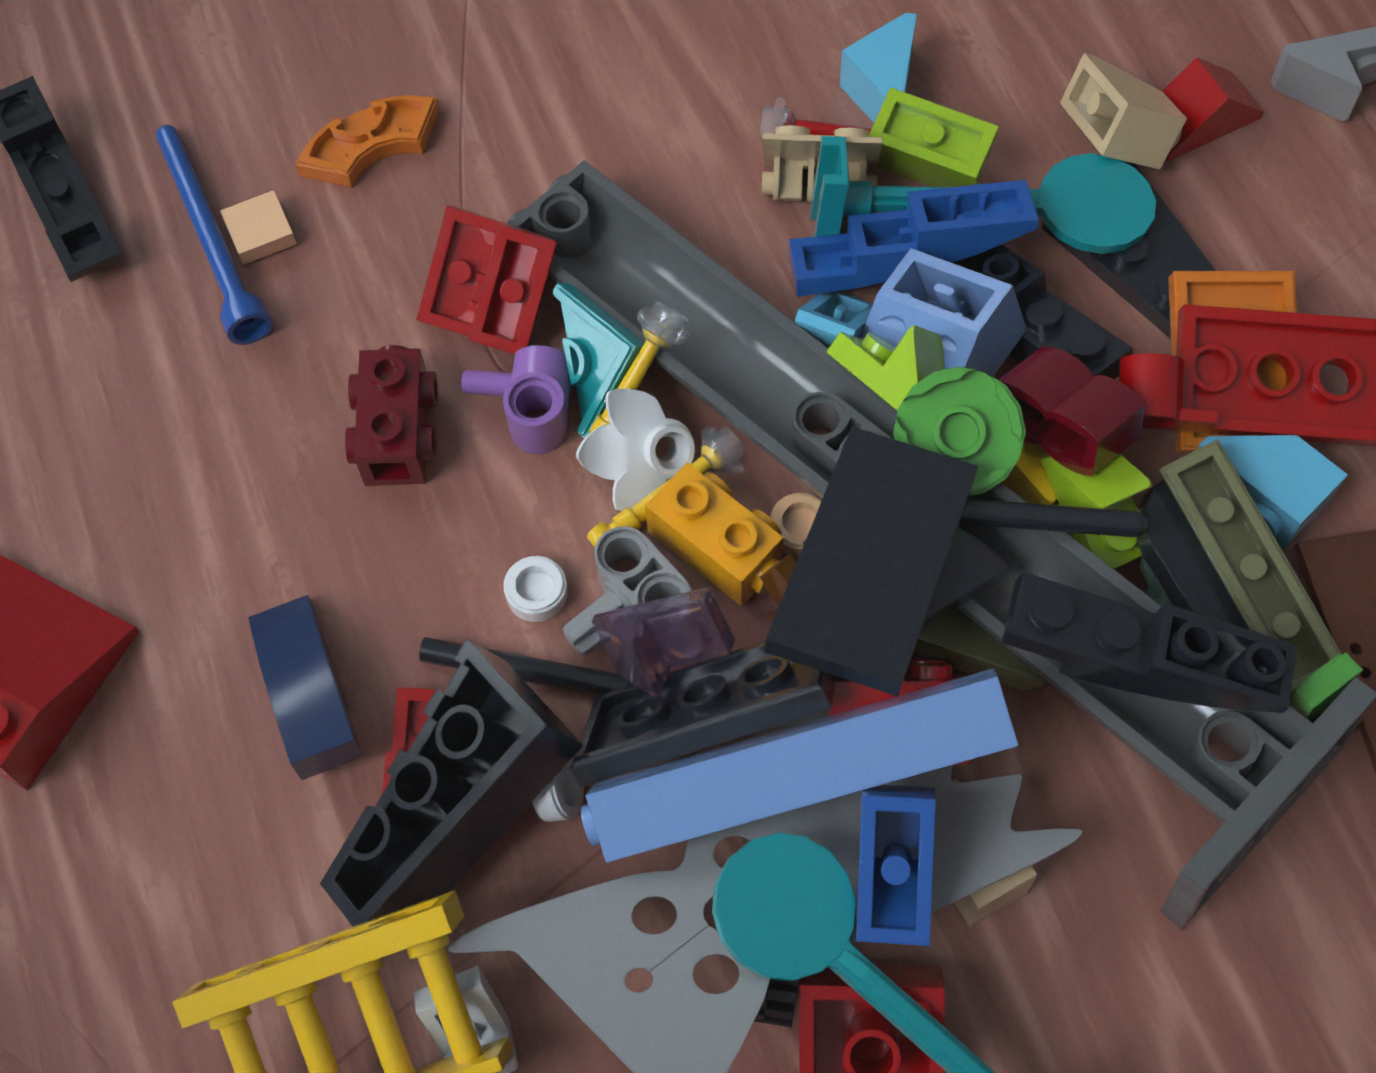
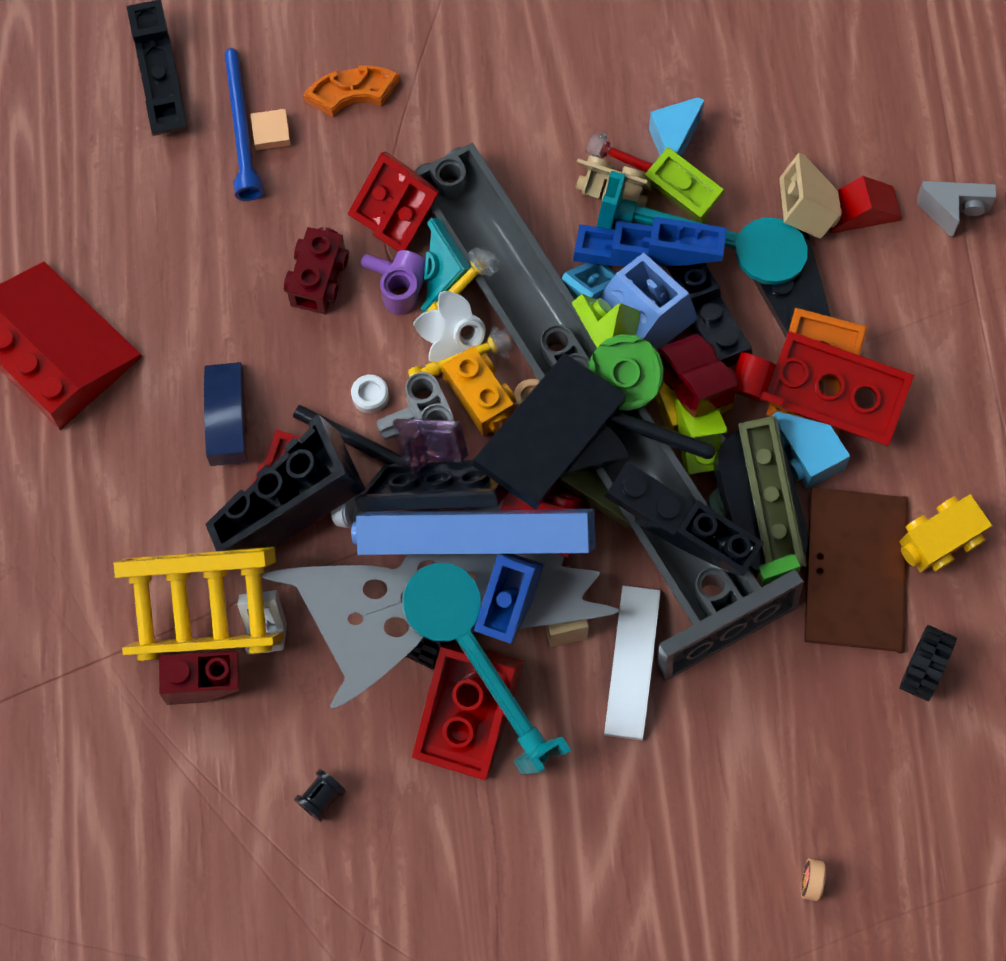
camera: 15 degrees right, 5 degrees up
none -> white slope [604,585,660,741]

